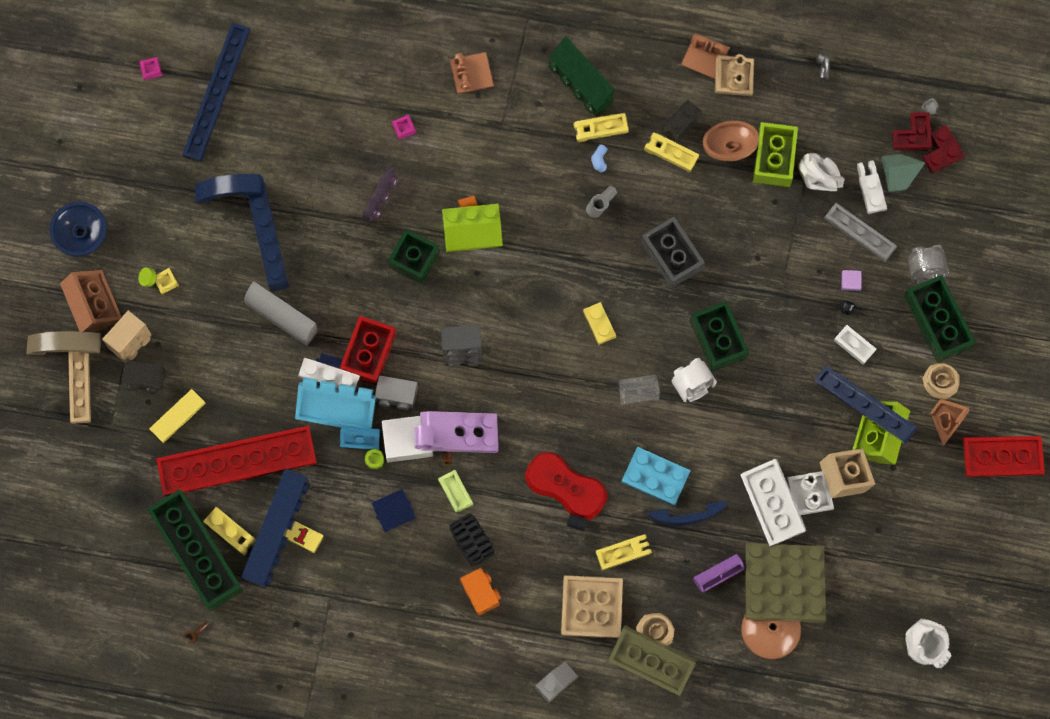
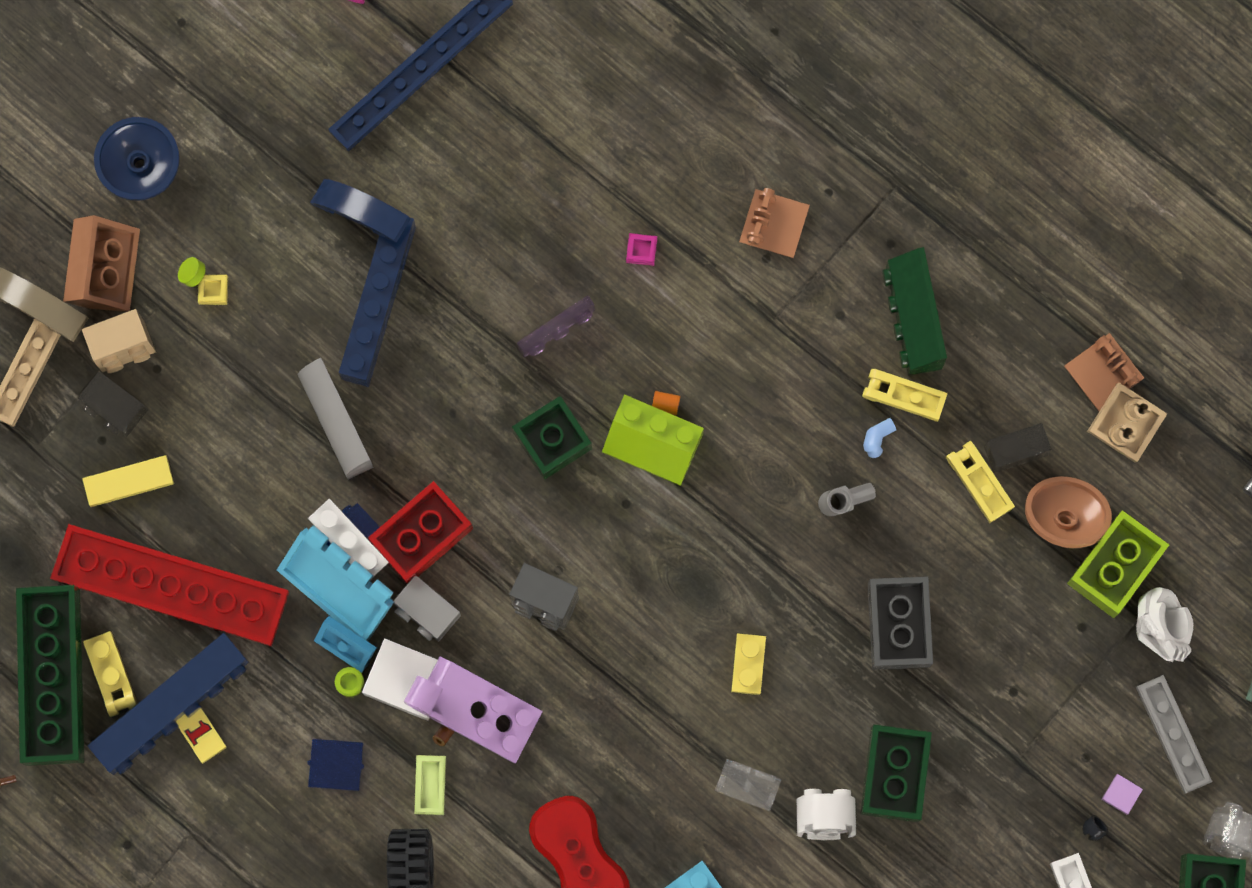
camera: 30 degrees right, 5 degrees up
white hinge [857,161,887,214] -> none

